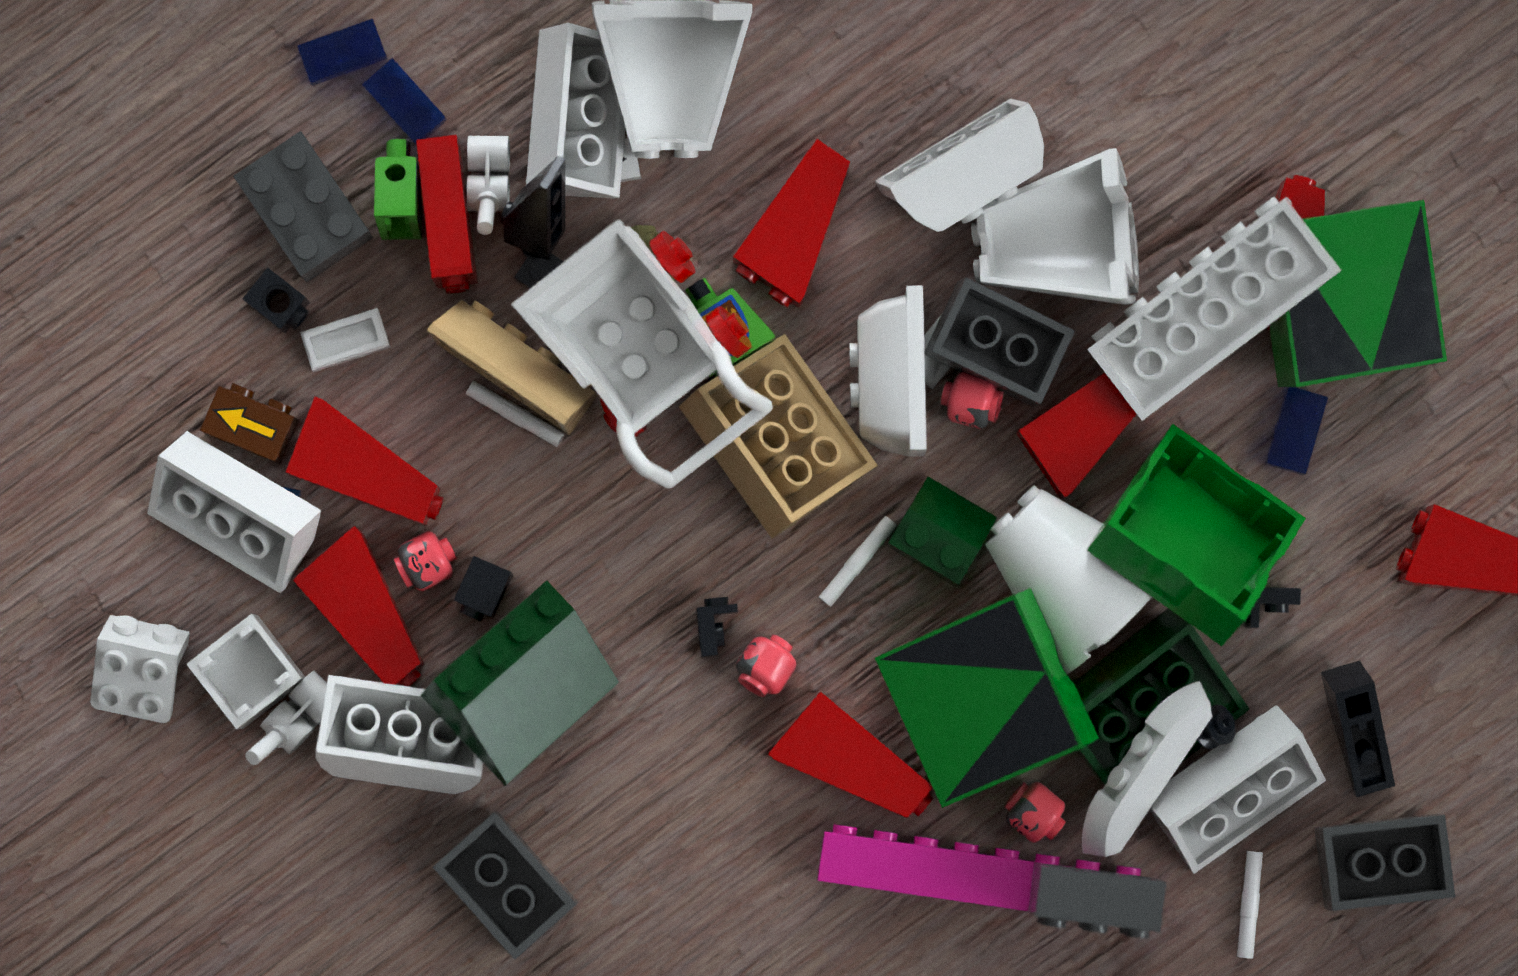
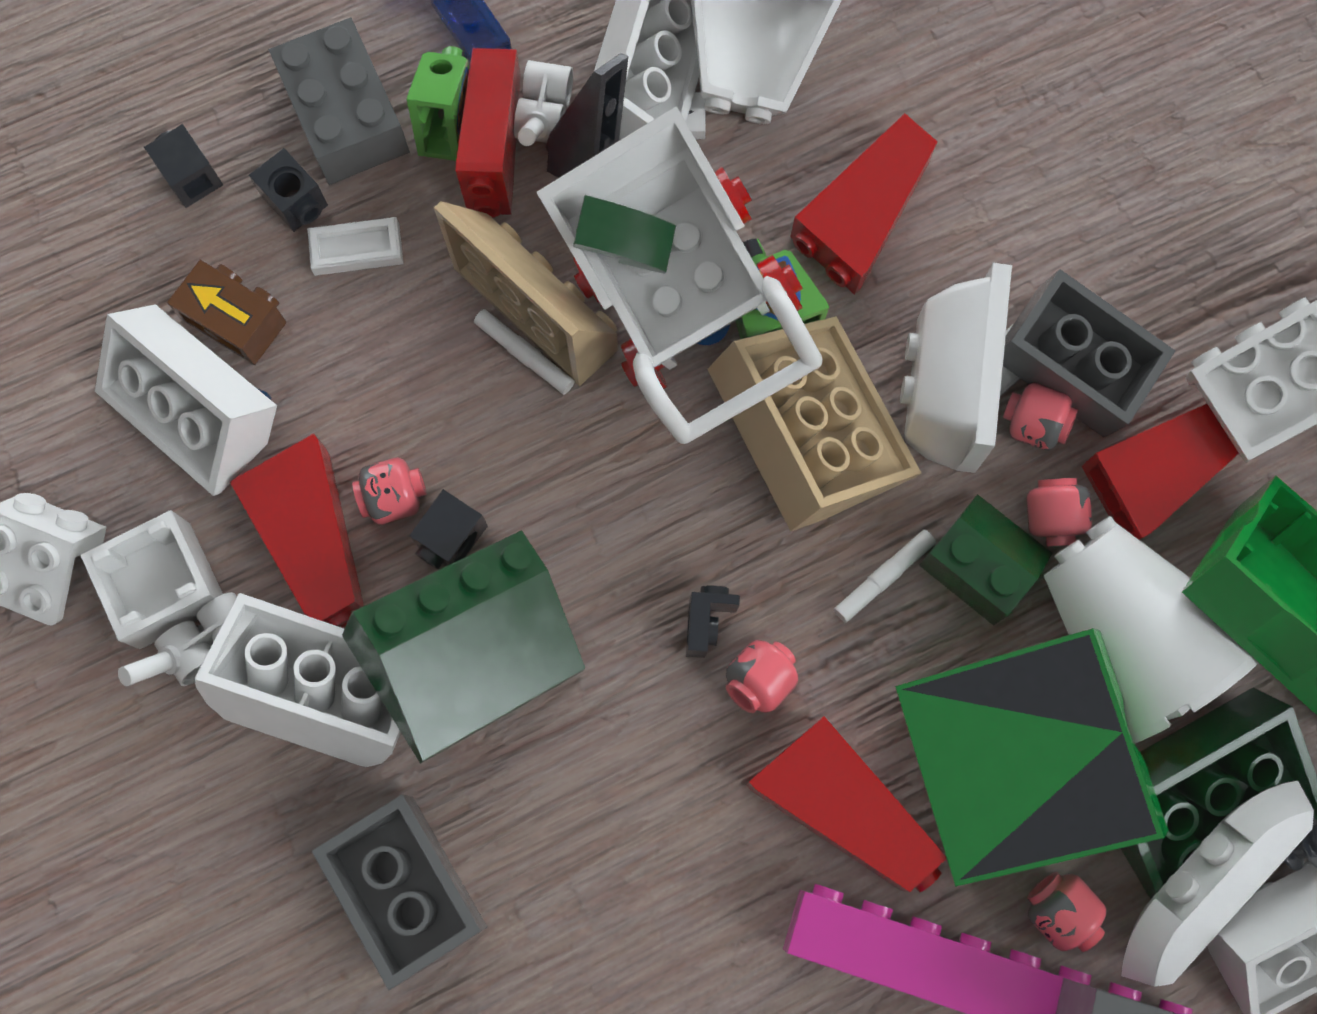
camera: 15 degrees right, 10 degrees down
red slope [285,396,444,526] -> none
white windscreen [875,98,1044,232] -> none
white cone [971,148,1139,305] -> none
none -> black brick [144,124,223,208]
none -> dark green slope [573,195,676,274]
none -> coral head [1027,478,1092,546]

